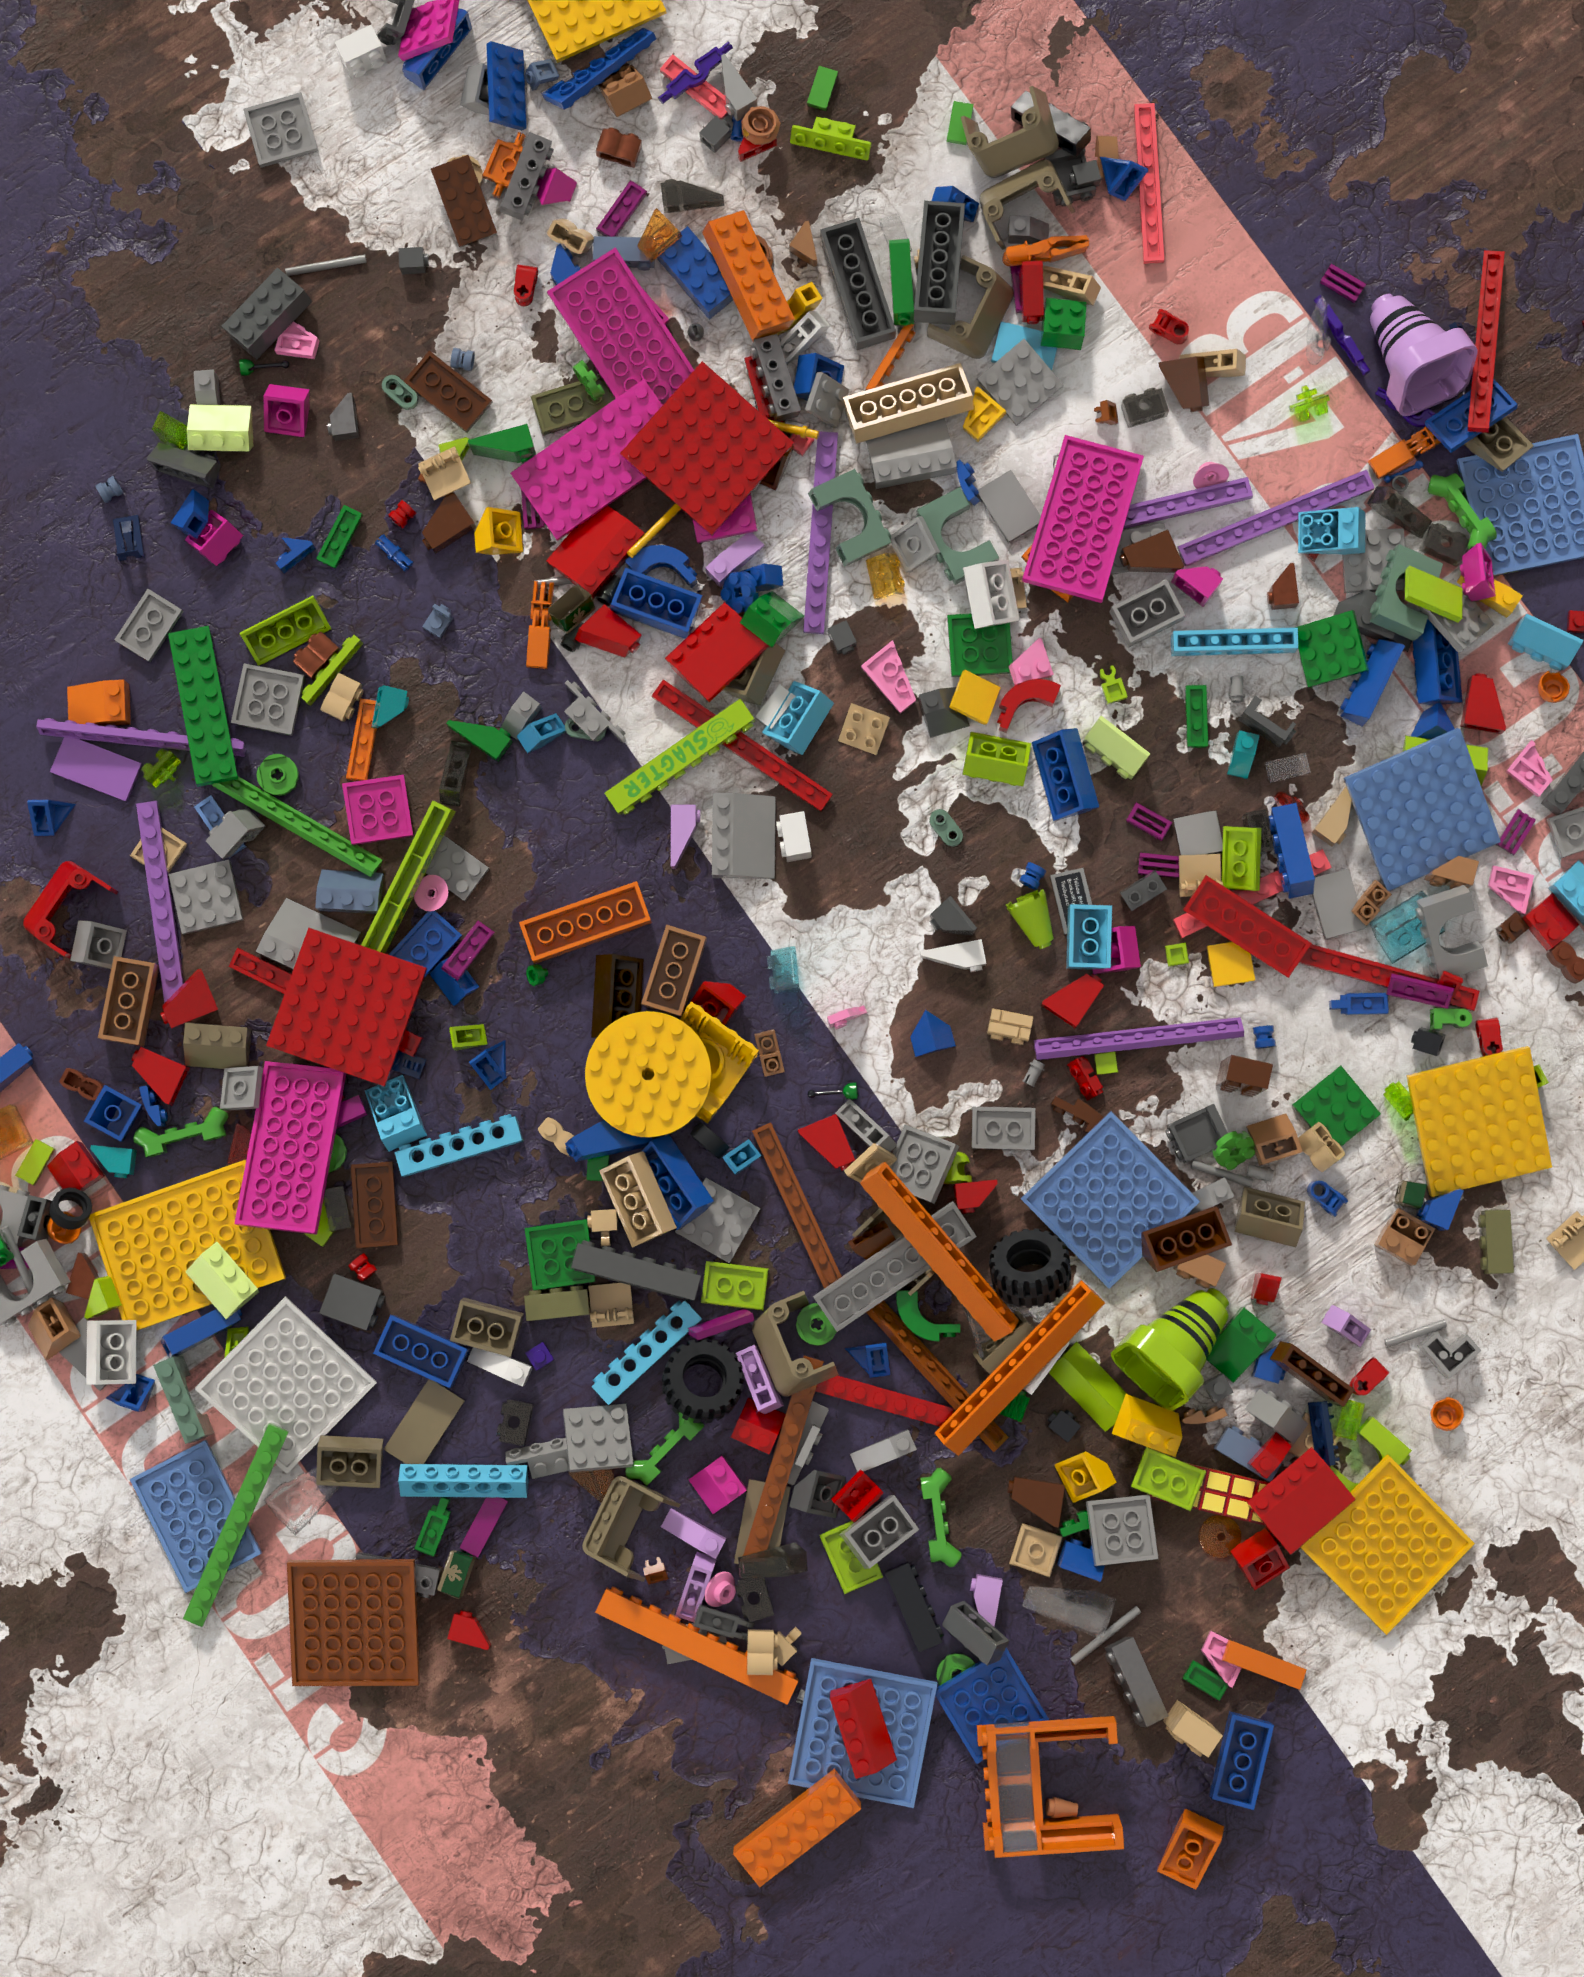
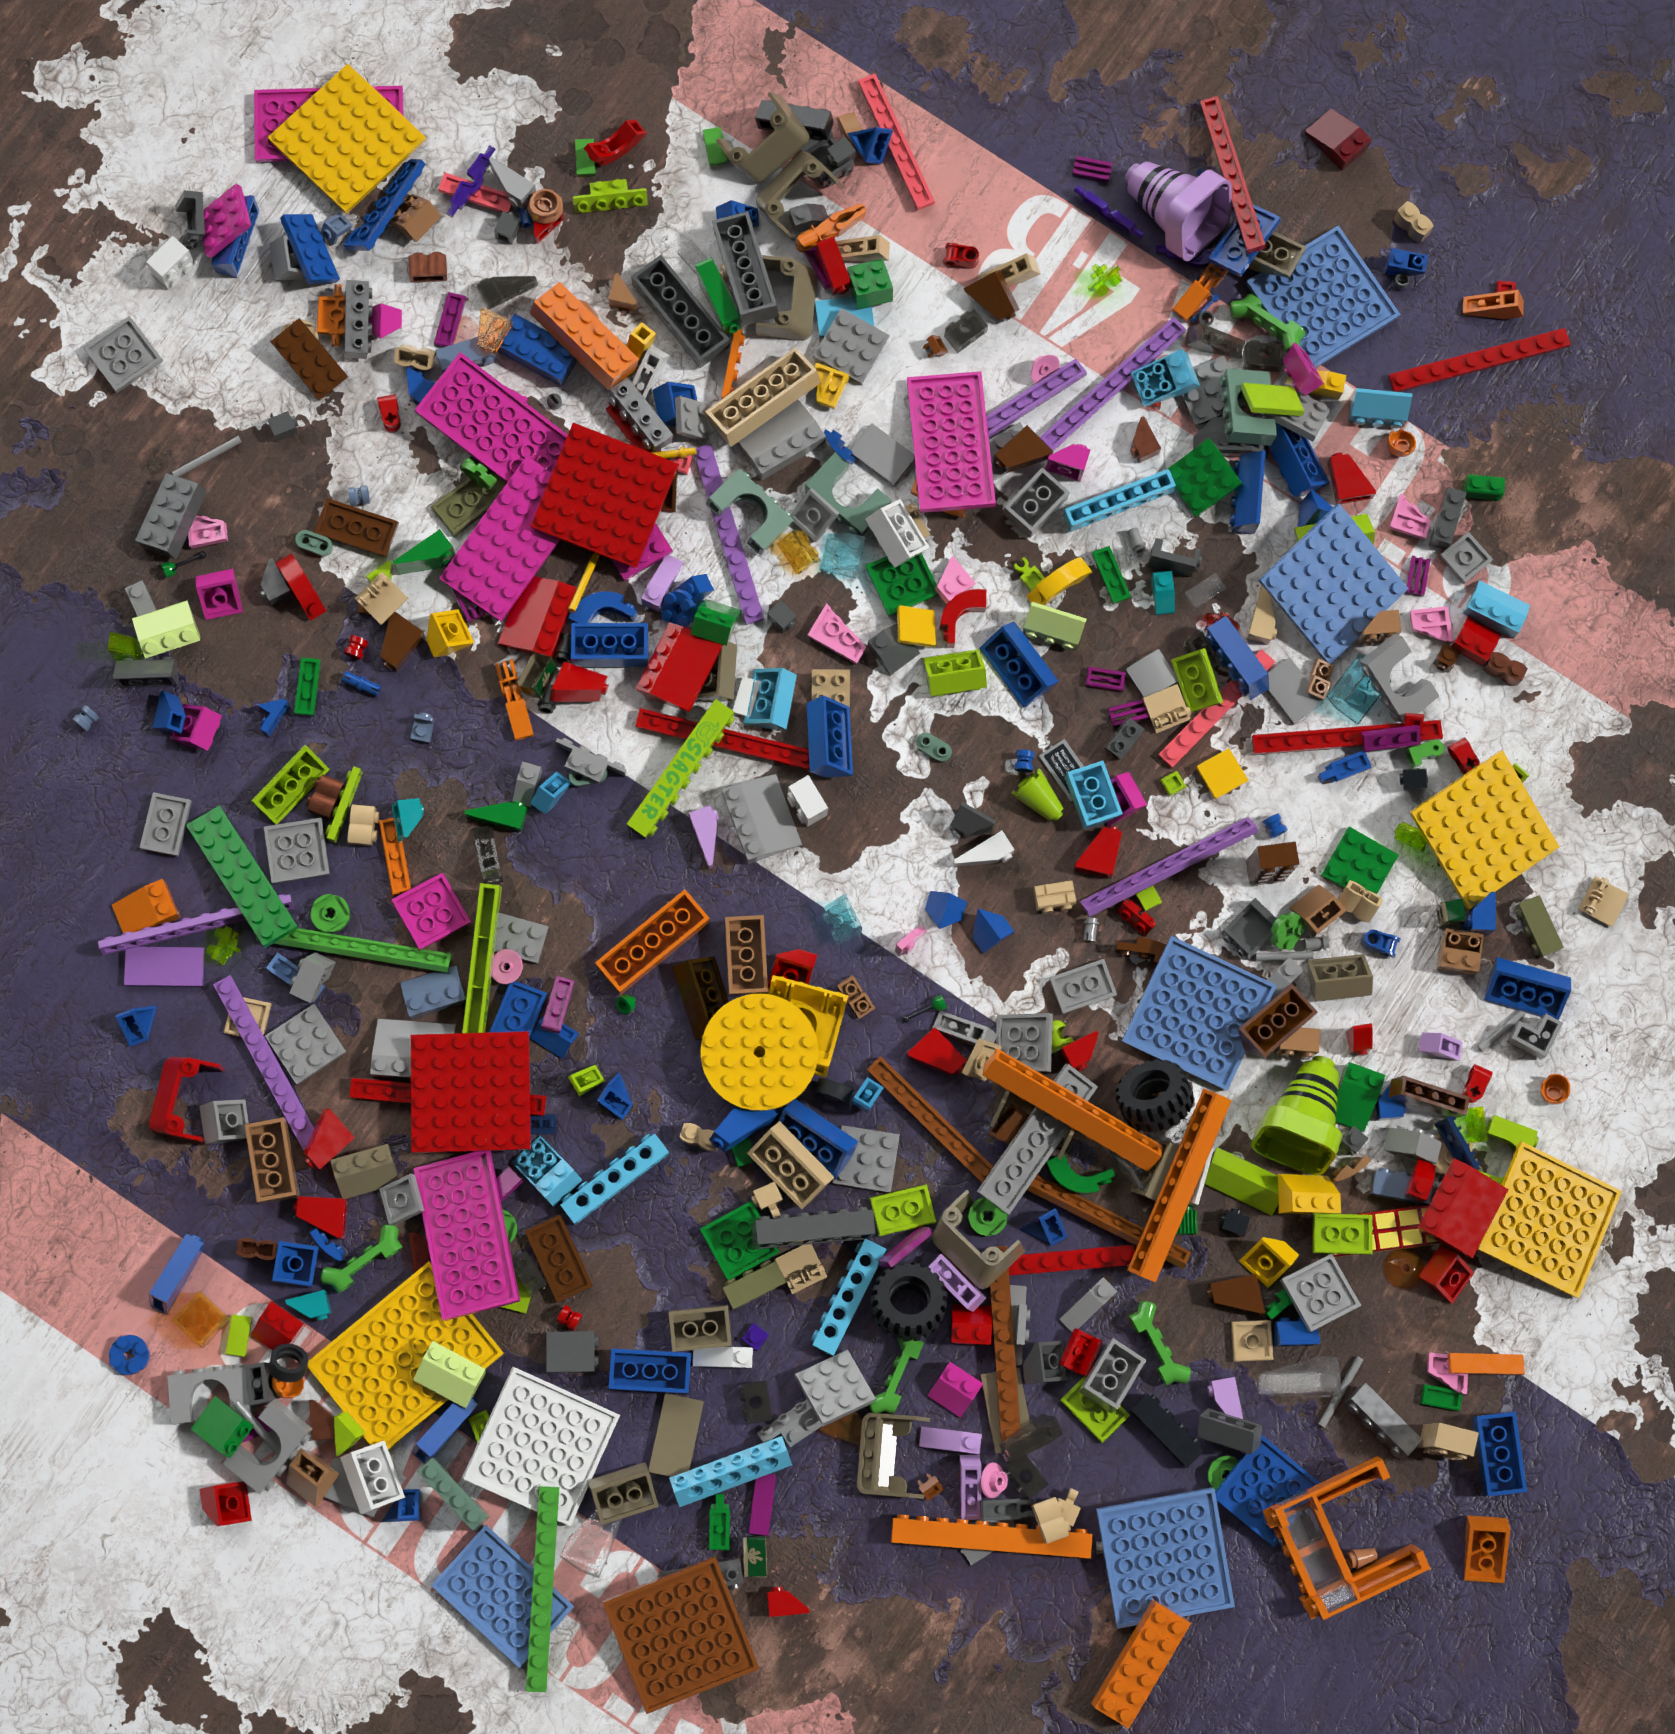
camera: 35 degrees left, 5 degrees down
dark blue piece [113,515,145,562] -> none
red slope [830,1679,897,1779] -> none
red plate [1183,875,1312,978] -> none
clear piece [1306,296,1331,365] -> none
none -> red arch [276,553,326,621]
none -> red arch [583,119,647,166]
none -> blue slope [807,695,853,777]
none -> clear light blue slope [819,533,865,579]
none -> blue slope [925,891,967,929]
none -> yellow arch [1026,557,1092,606]
none -> blue slope [1484,957,1571,1020]

